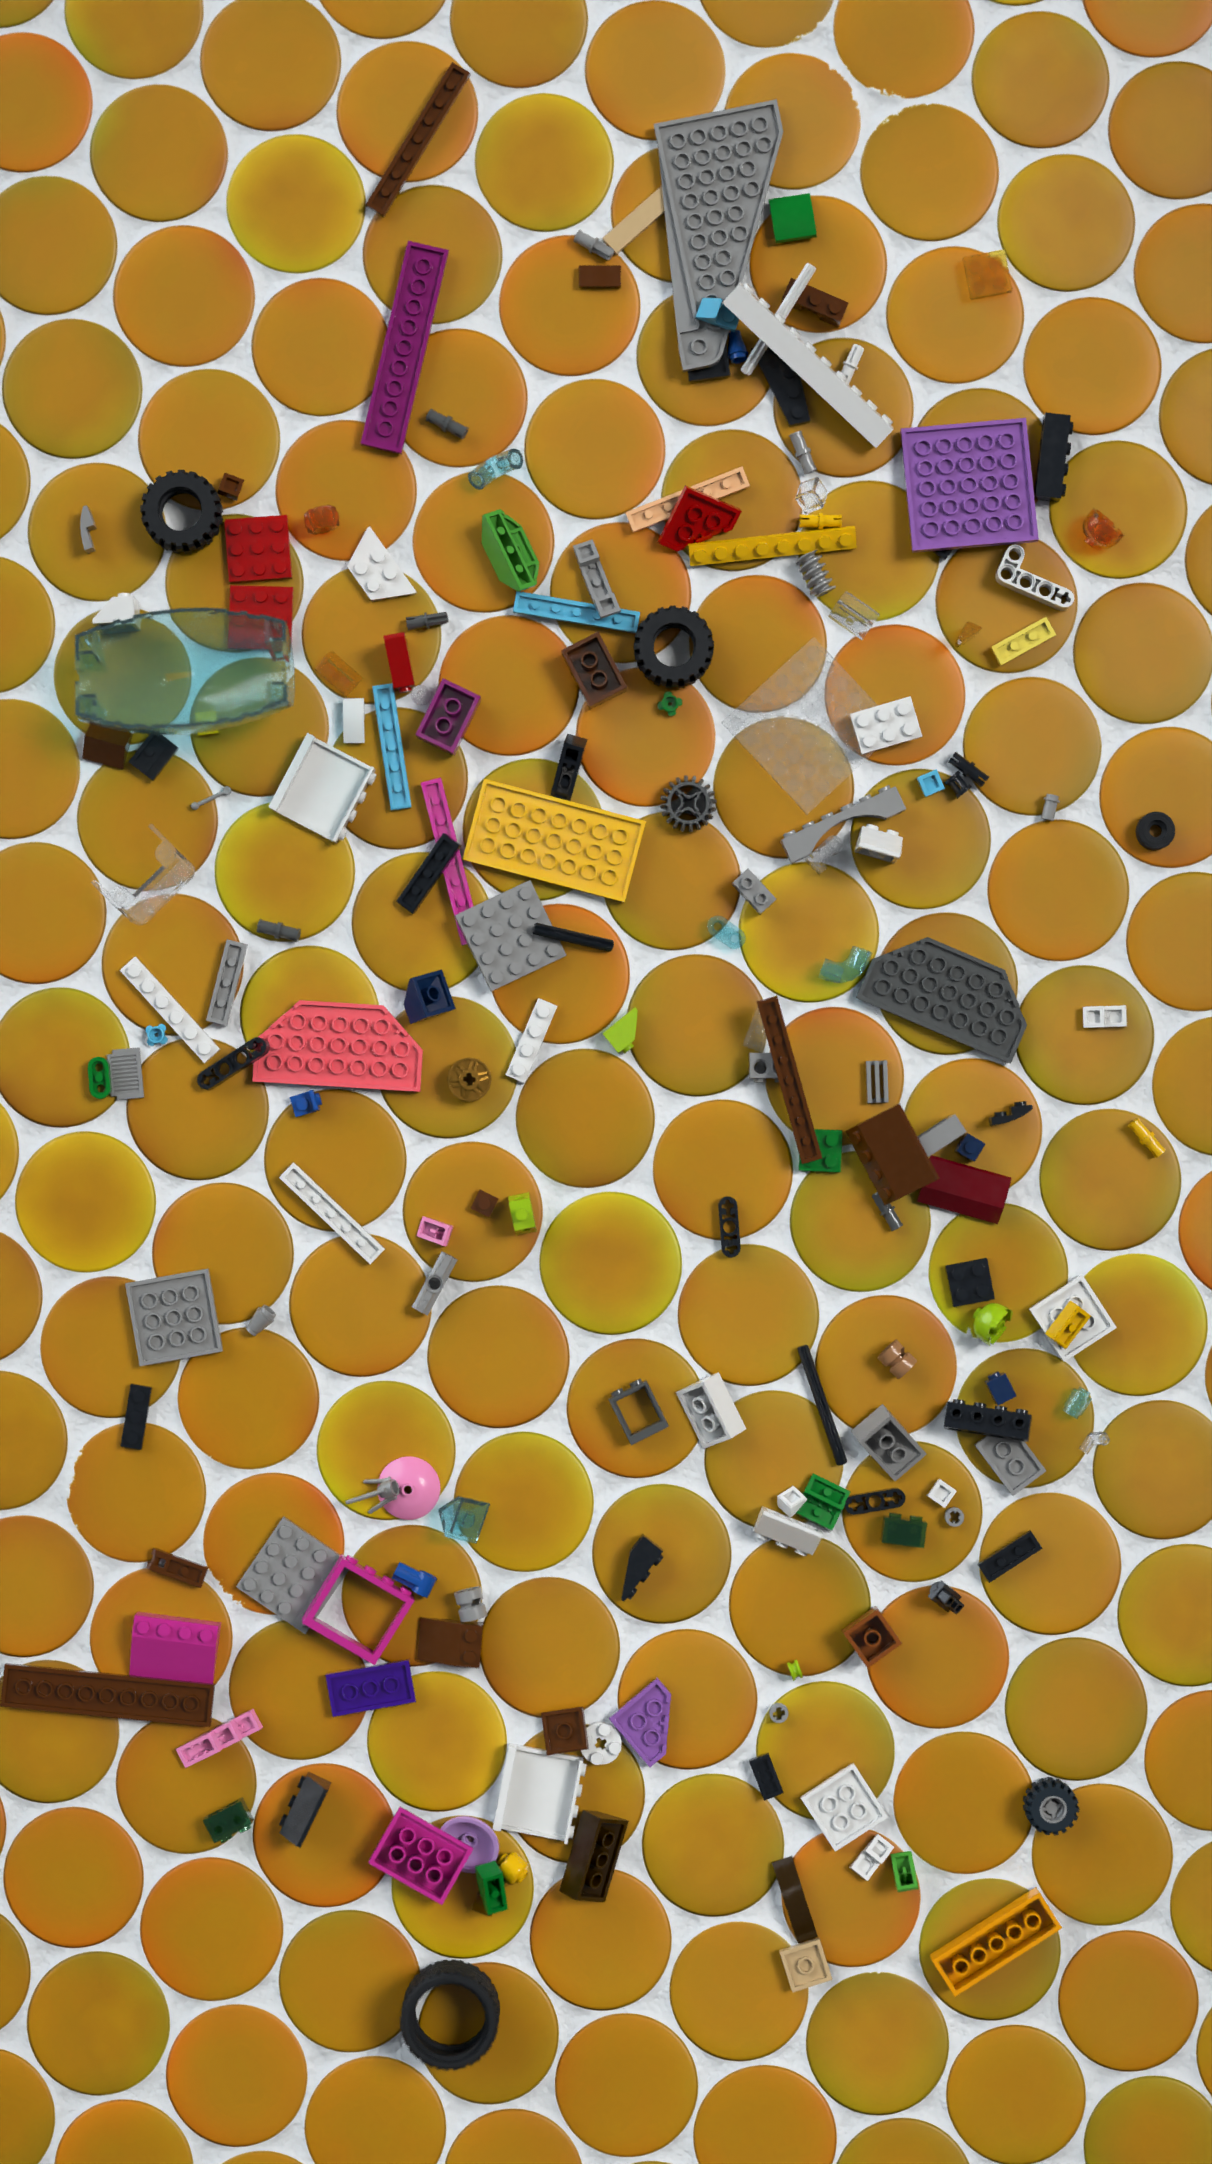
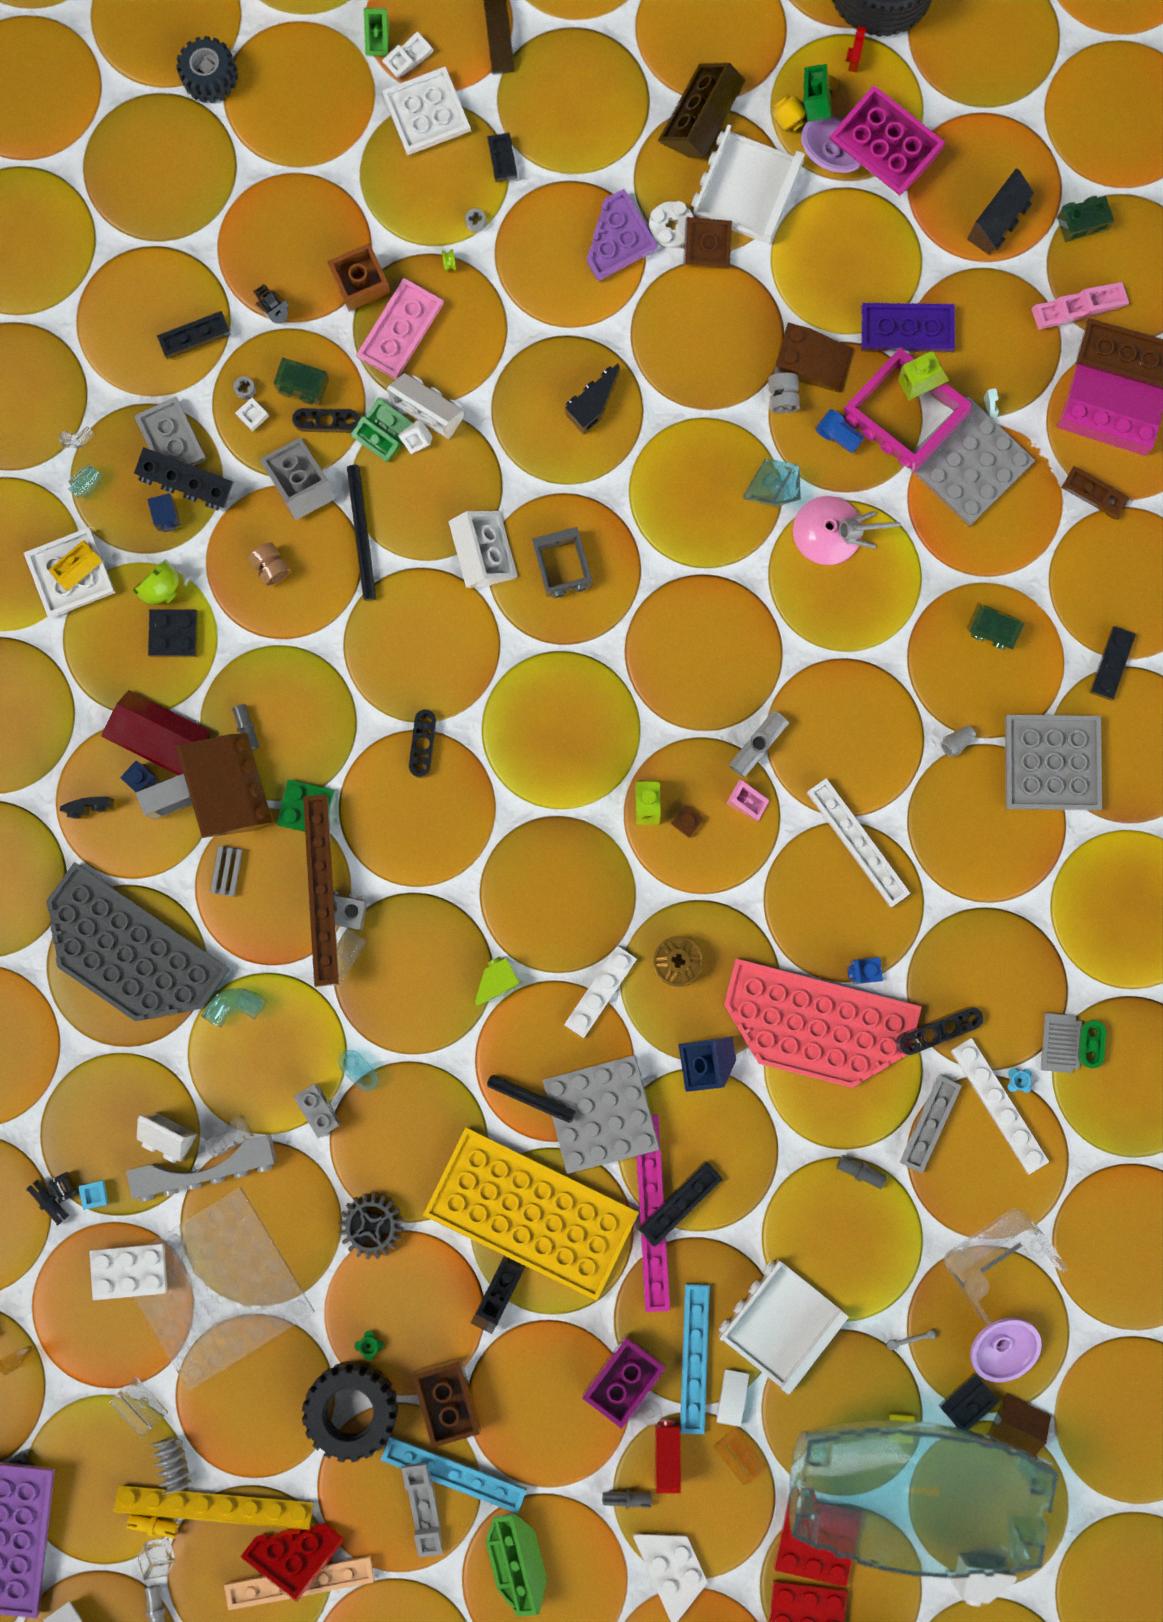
camera: 170 degrees left, 5 degrees down
none -> bright pink plate [356,278,444,380]
none -> red plate [845,26,866,73]
none -> lime torso [898,351,949,401]
none -> clear green brick [967,602,1025,650]
none -> lavender dish [970,1317,1041,1382]
none -> light aqua tile [983,388,999,418]

